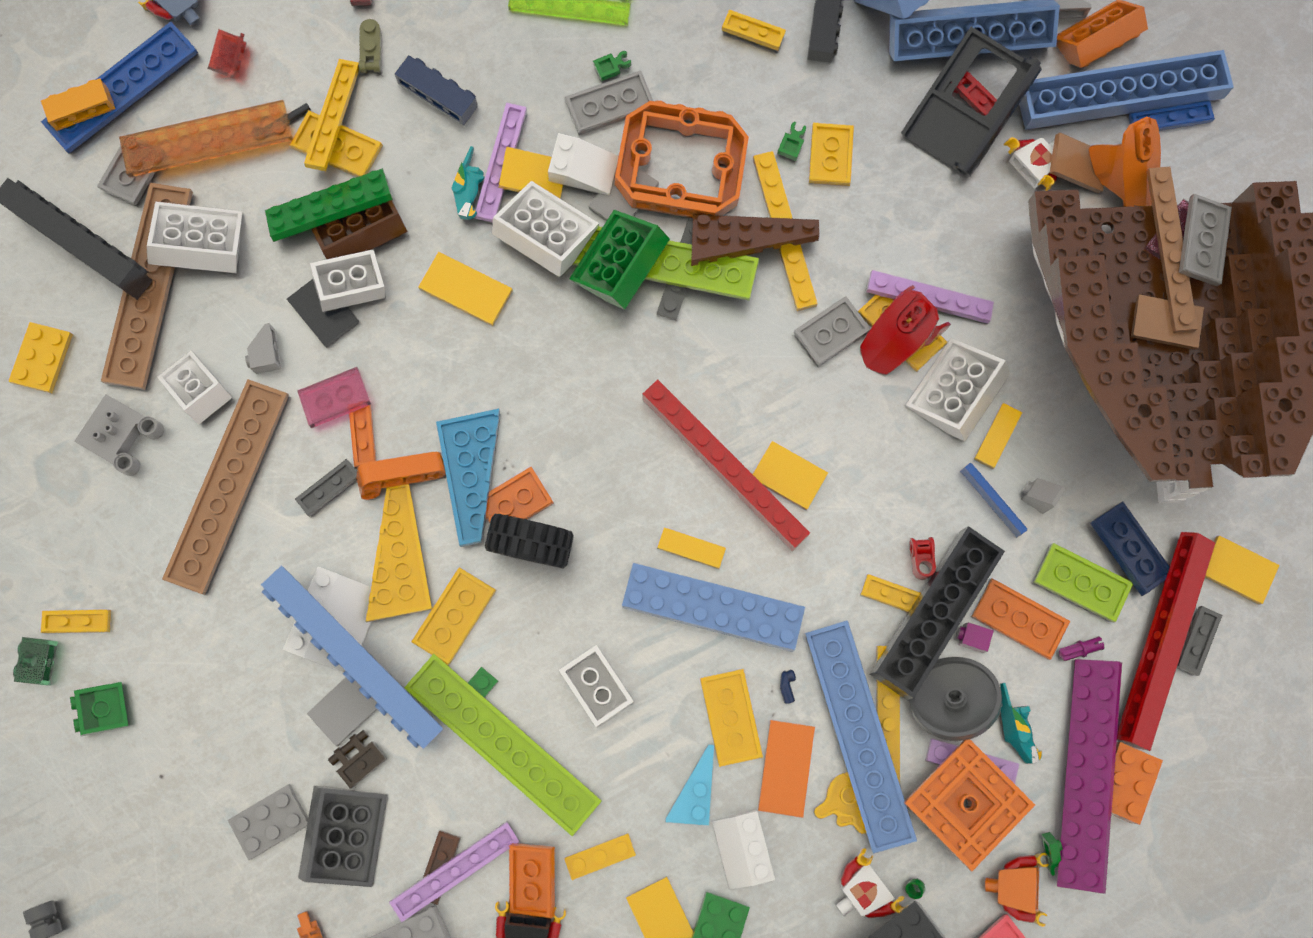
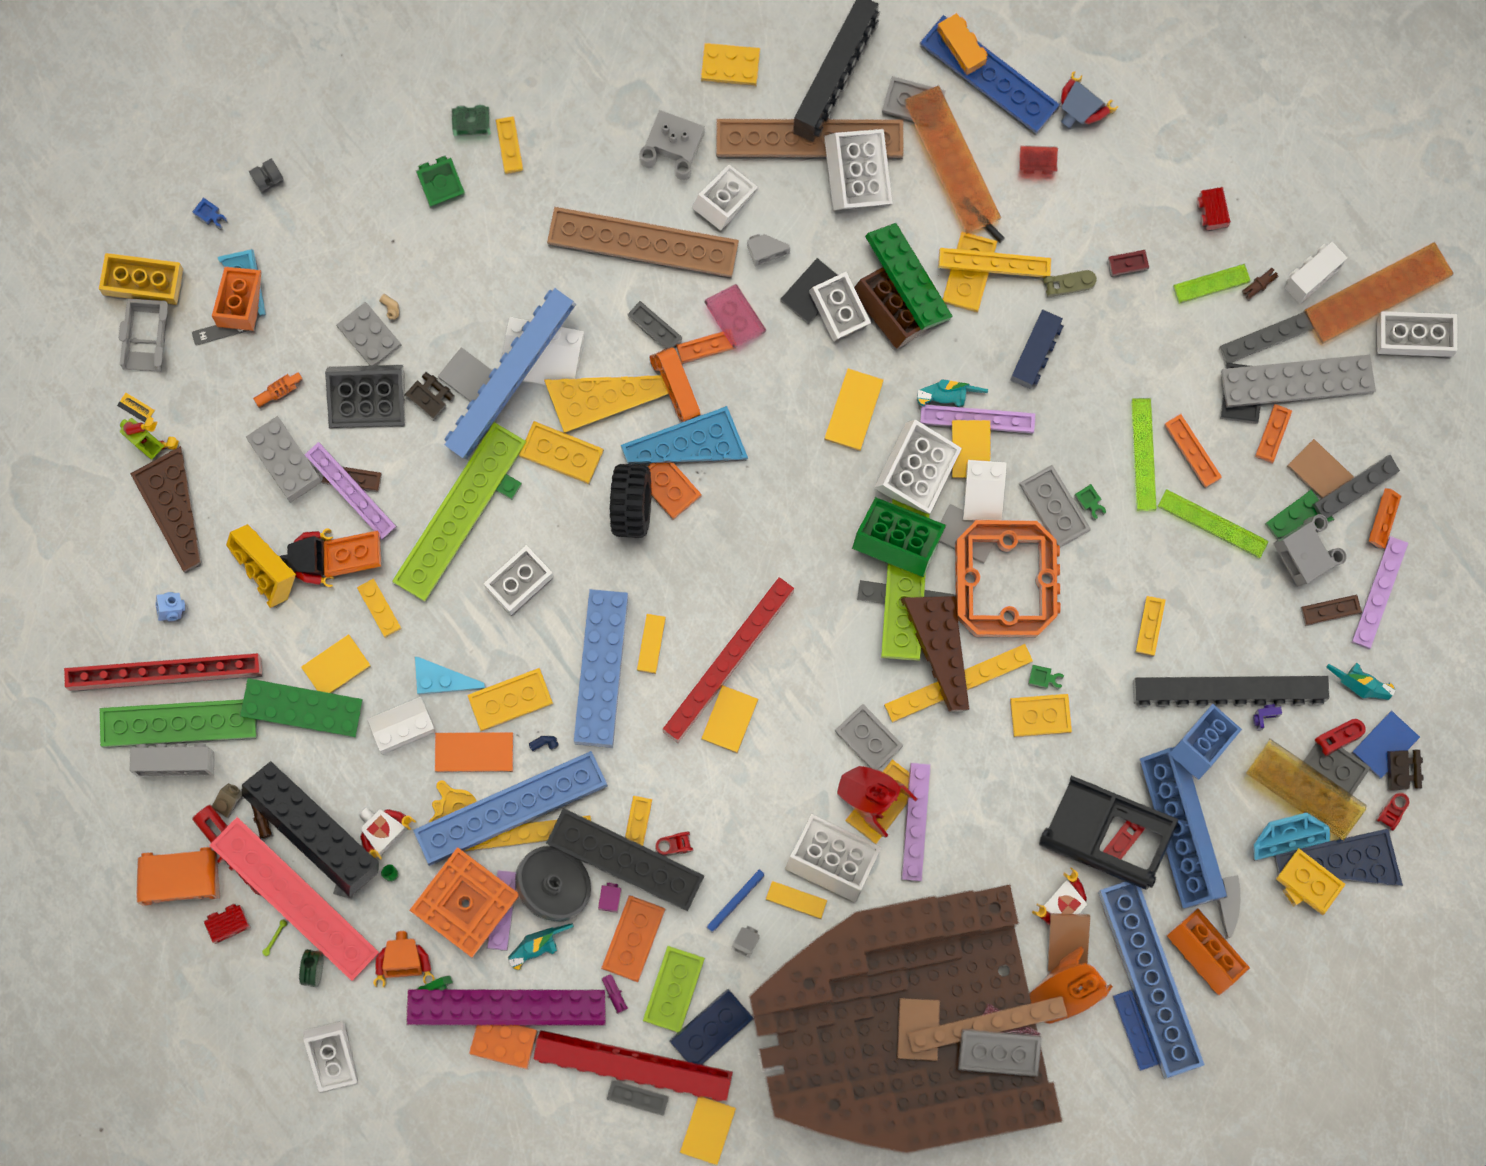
camera: 80 degrees right, 0 degrees up
none -> tan arm [379,294,400,320]

